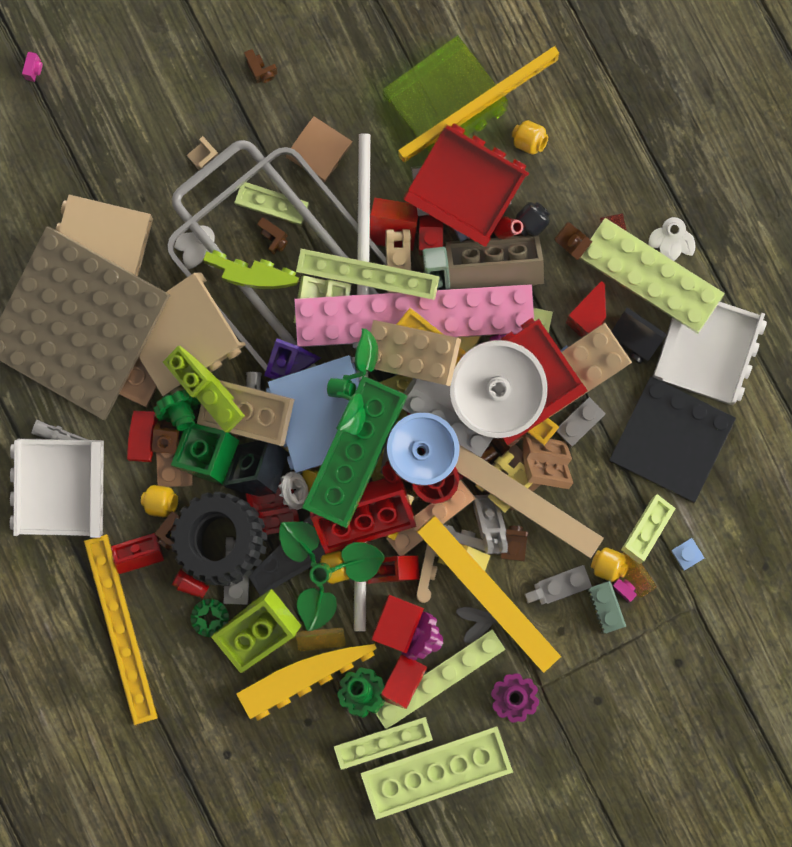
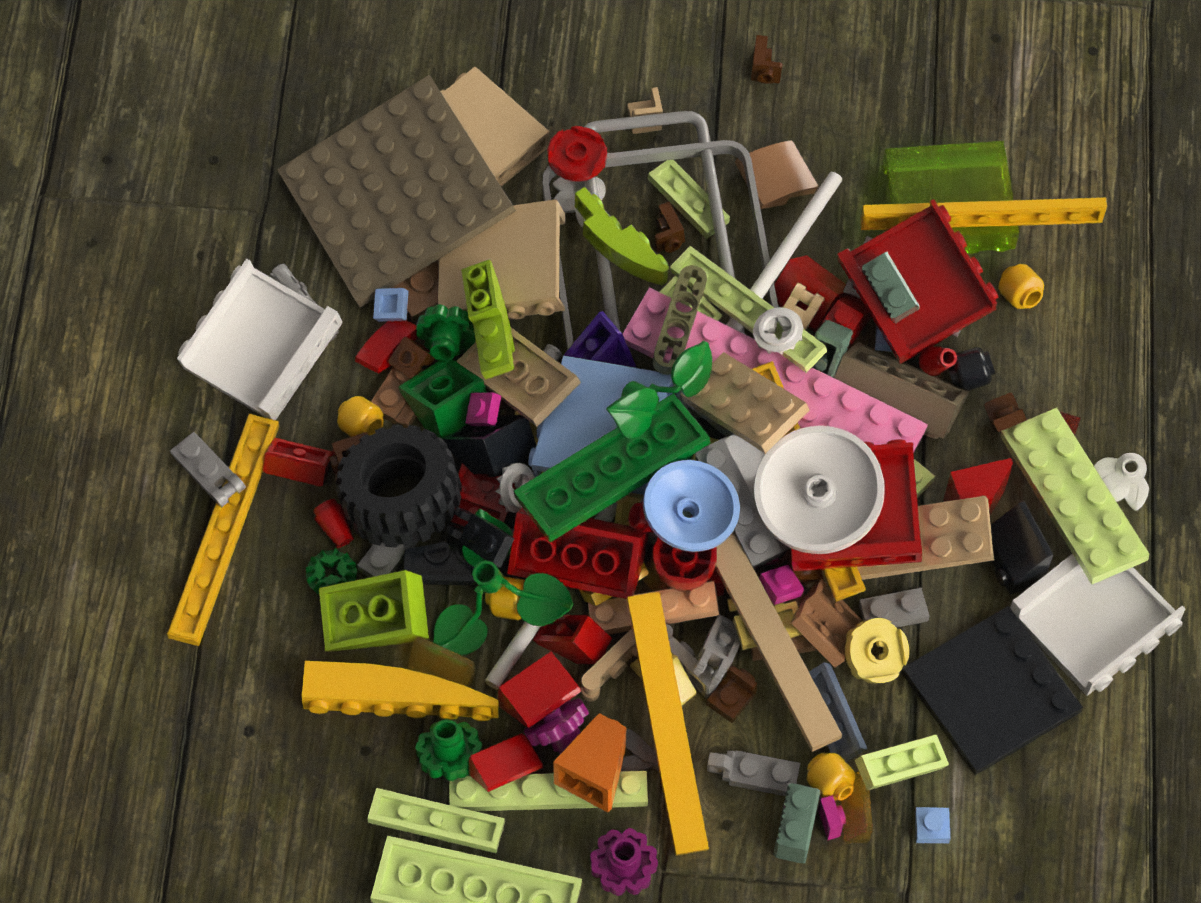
camera: 25 degrees right, 20 degrees down
none -> light grey plate [170,432,246,508]
none -> light blue plate [373,288,409,322]
none -> black hinge [445,507,515,568]
none -> dark pink plate [465,392,501,426]
none -> red tile [547,126,607,182]
none -> orange slope [553,713,626,812]
none -> olive beam [652,265,707,375]
none -> white gear [753,307,804,355]
none -> dark pink plate [759,565,804,605]
none -> sand blue plate [809,662,867,762]
none -> light yellow plate [845,618,909,684]
none -> sand green brick [862,252,920,323]

